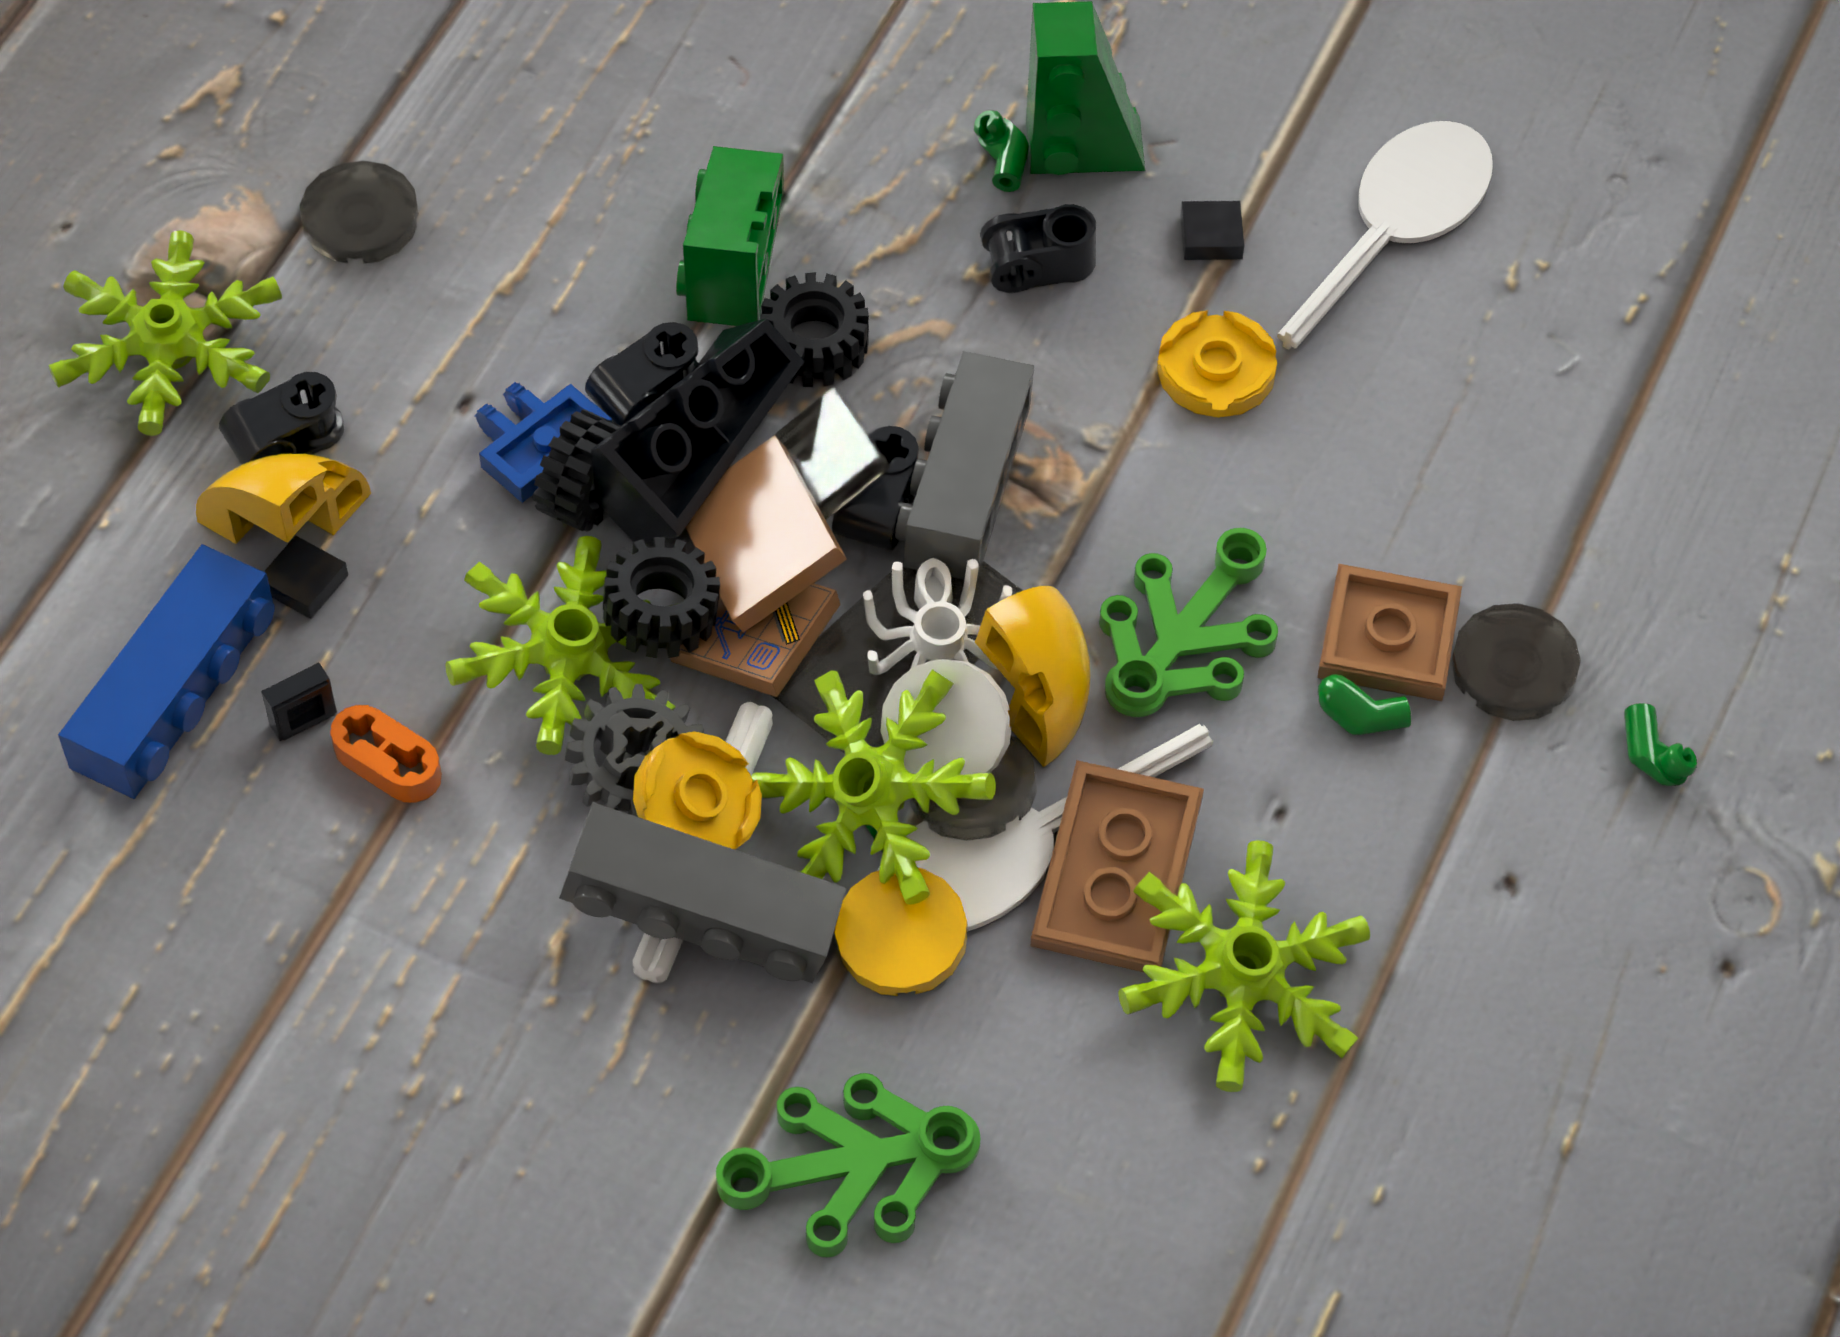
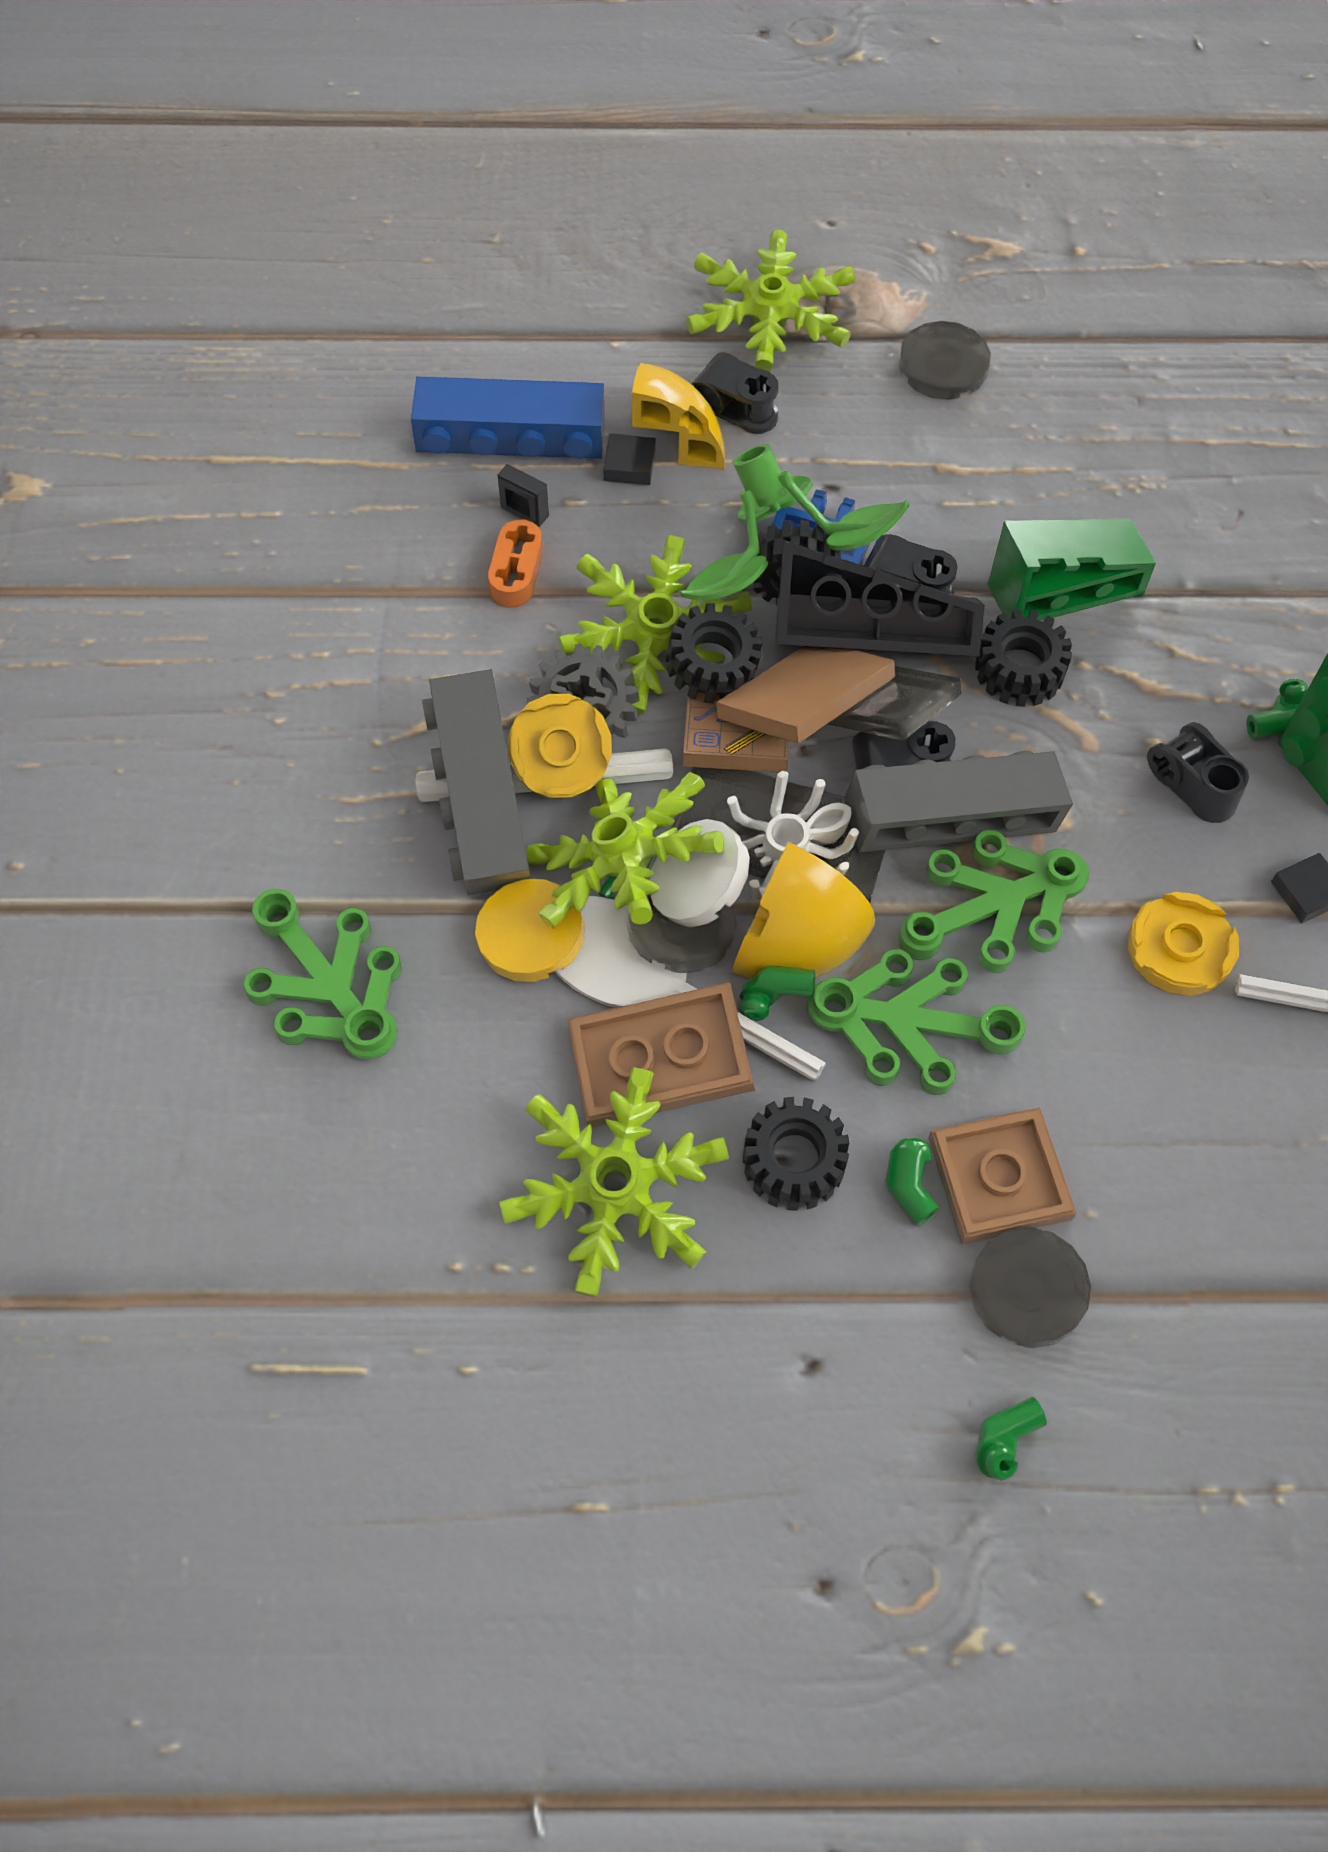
camera: 65 degrees right, 5 degrees up
none -> bright green plant [679,444,910,600]
none -> green arm [739,966,816,1021]
none -> black tyre [743,1097,850,1211]
none -> bright green plant [898,830,1089,973]

